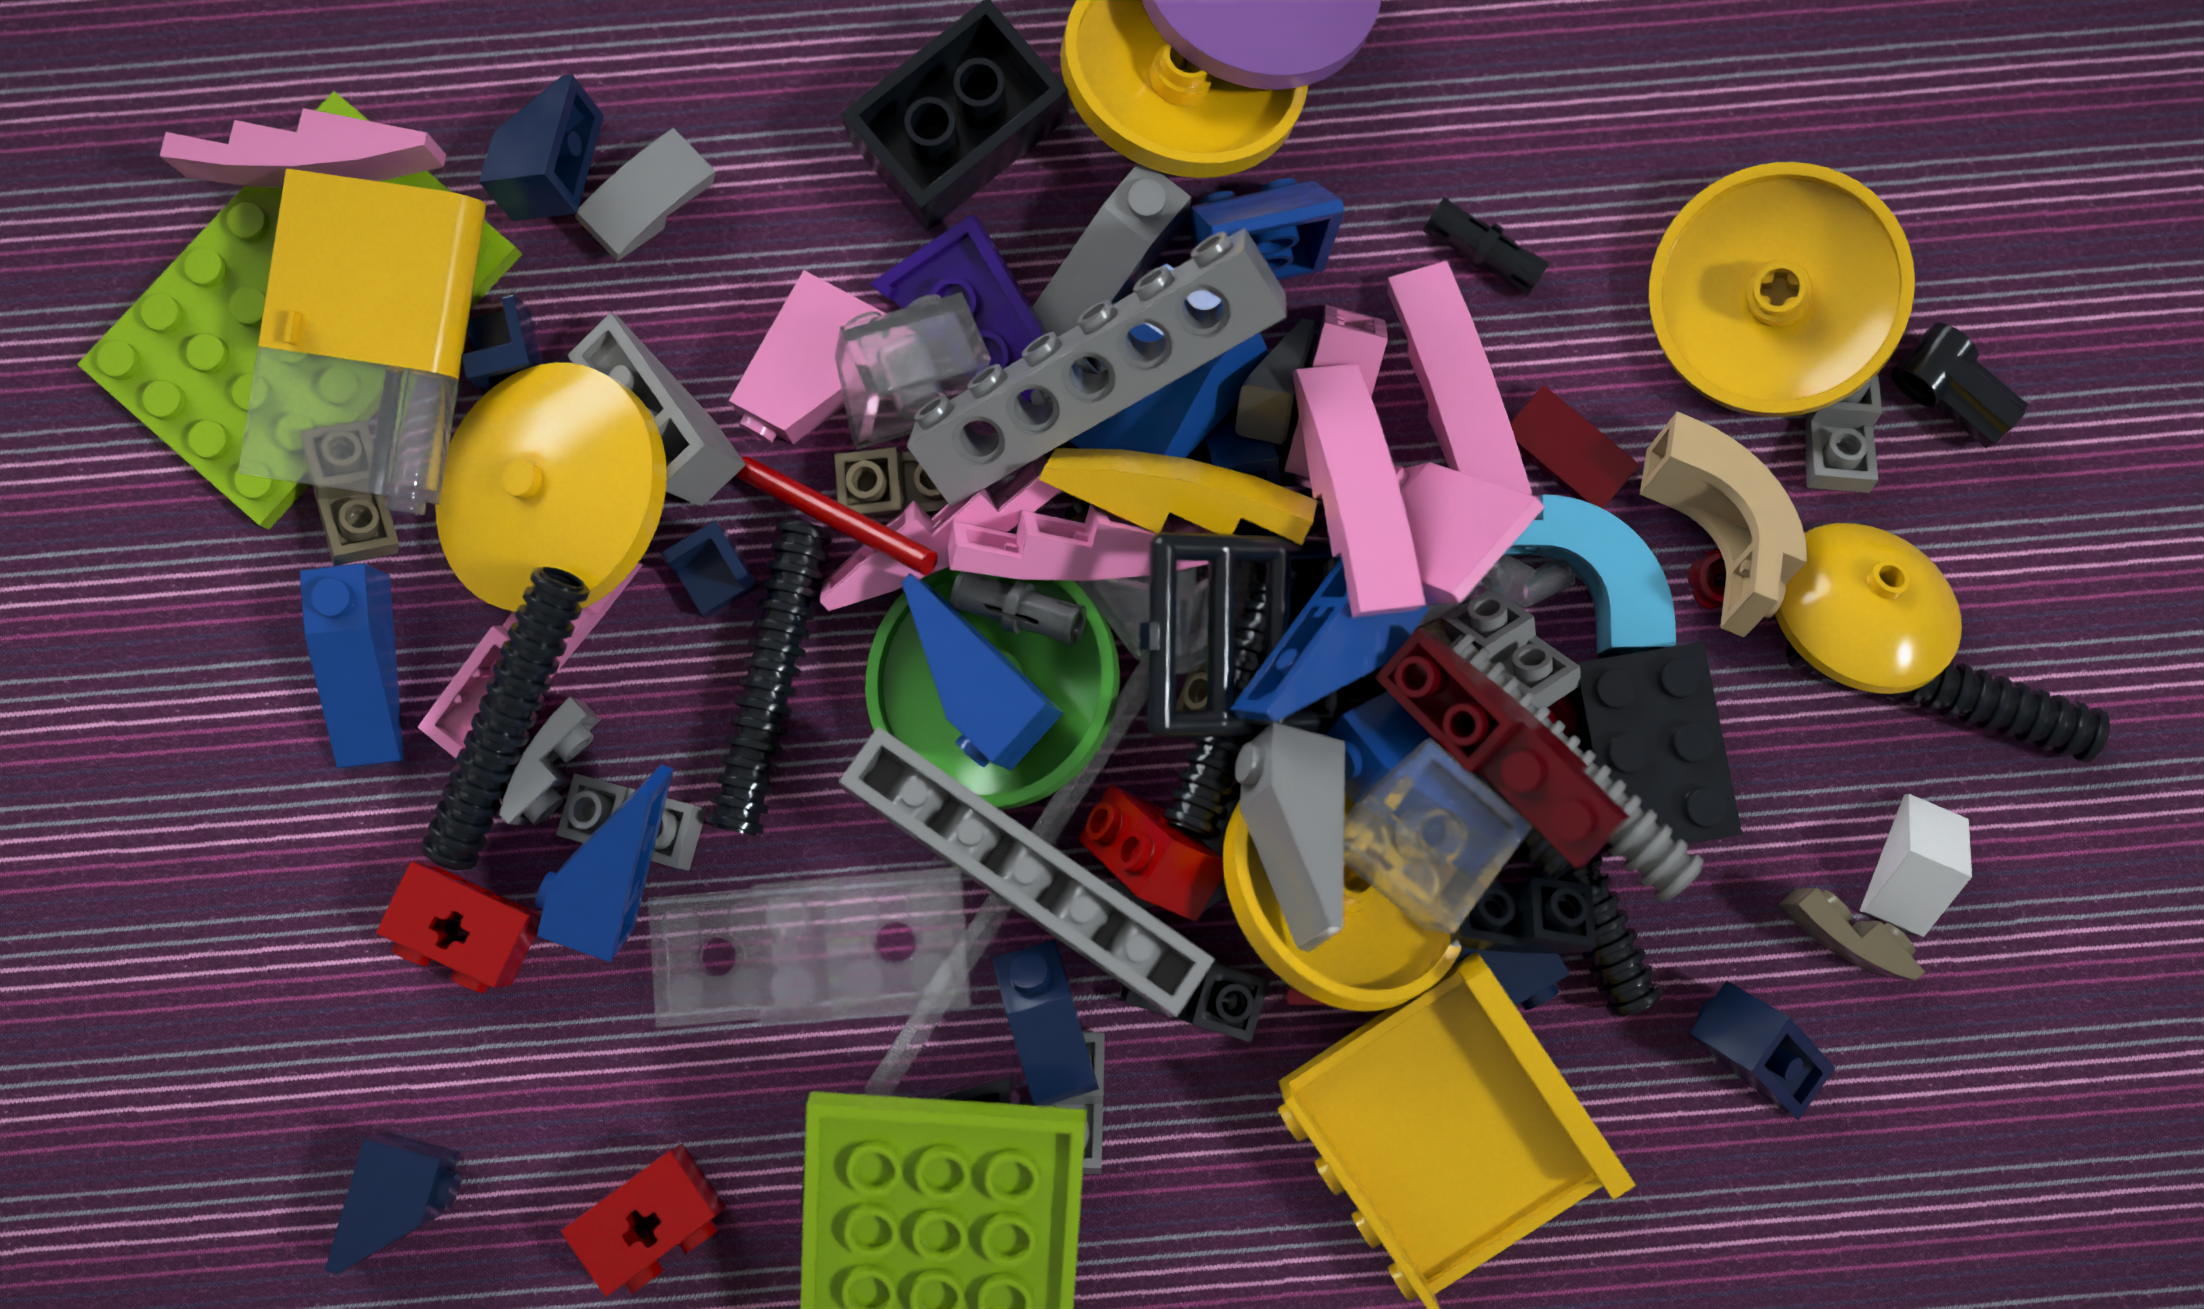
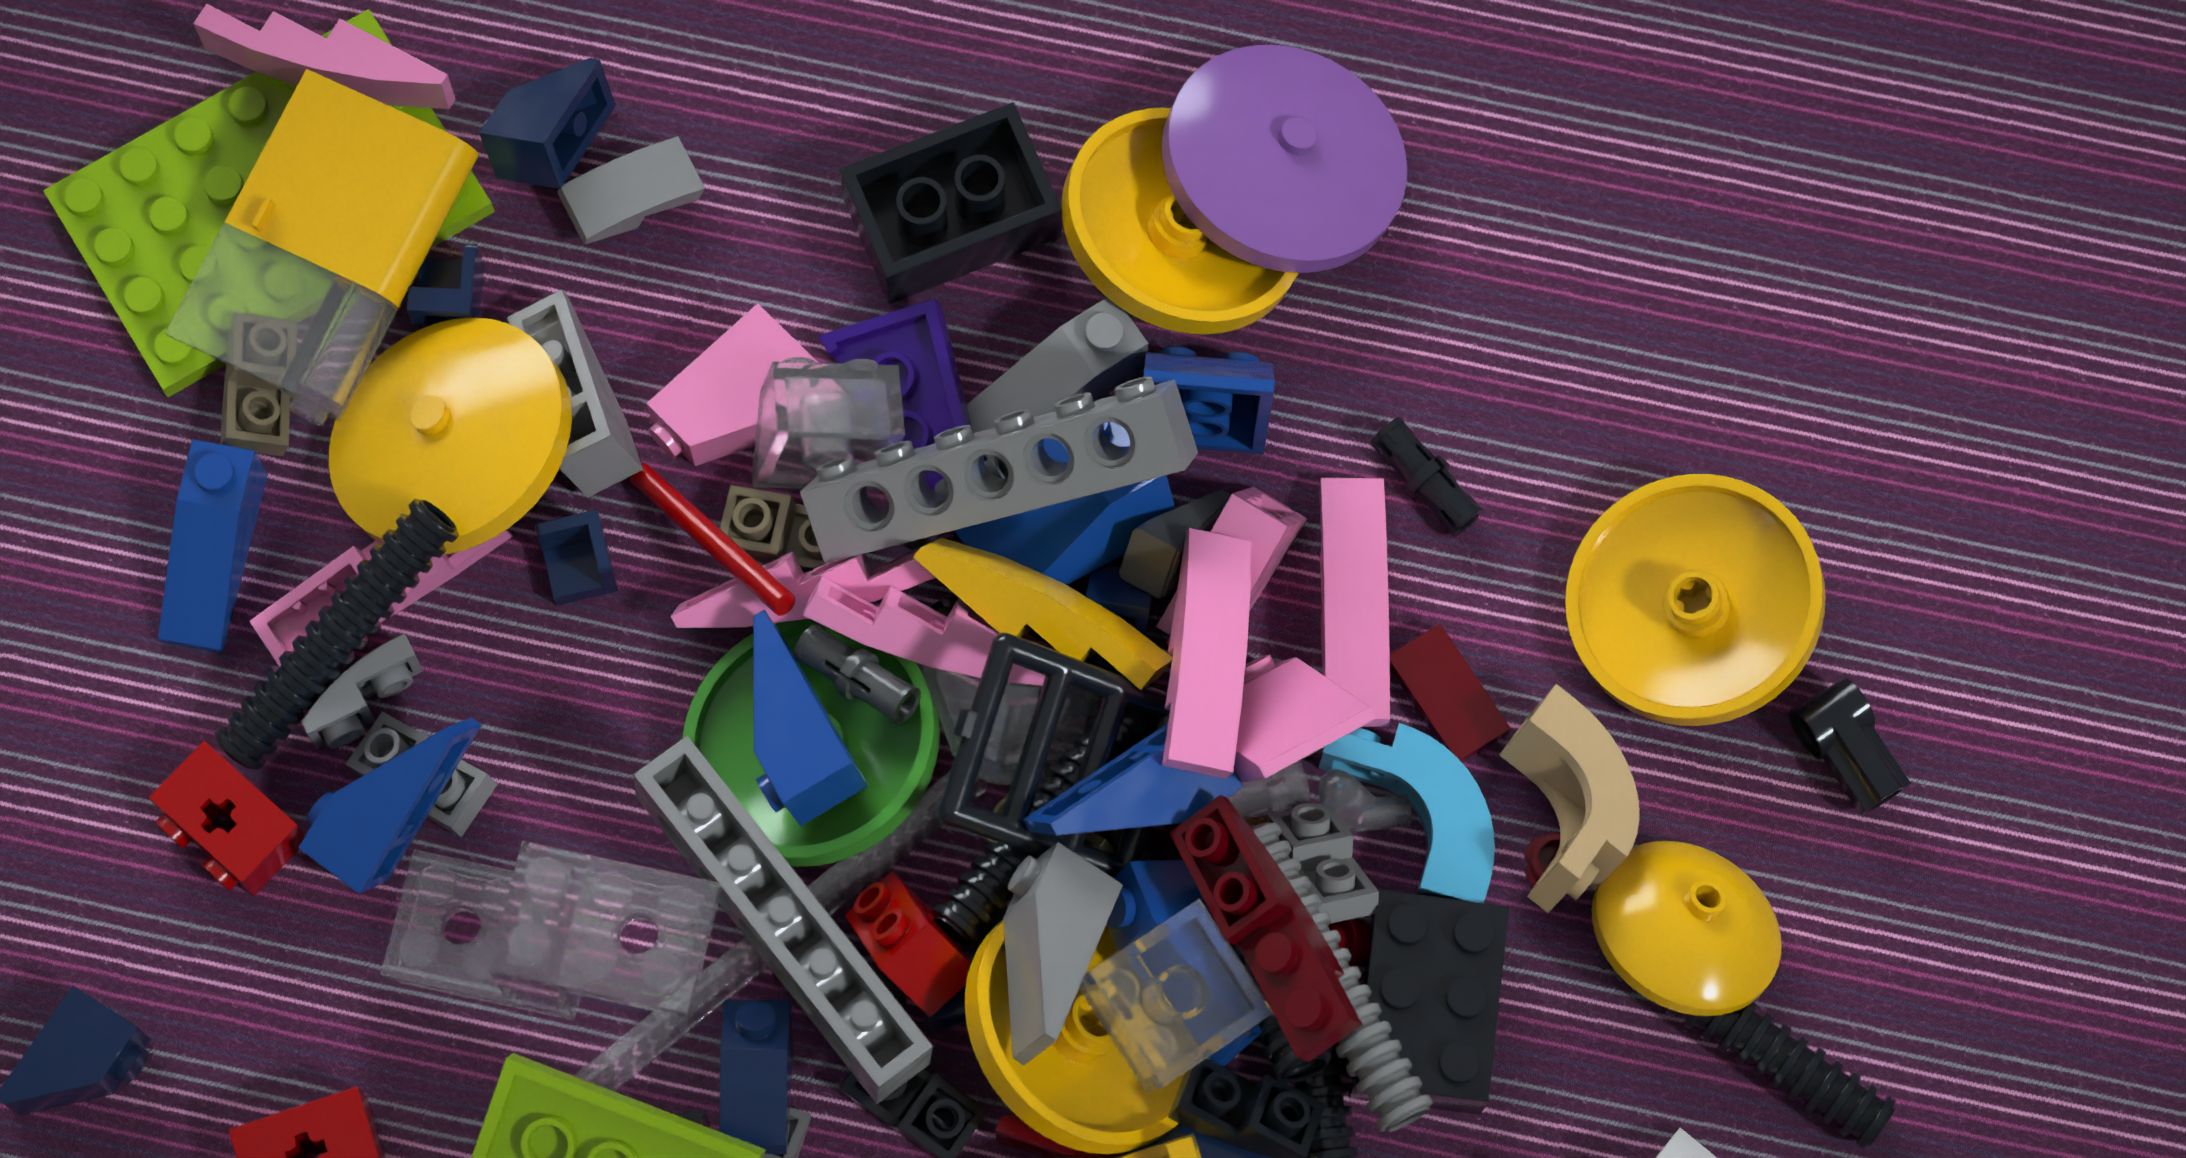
camera: 15 degrees right, 10 degrees down
black piece [706,519,833,836] -> none
light grey slope [1805,373,1882,493] -> none

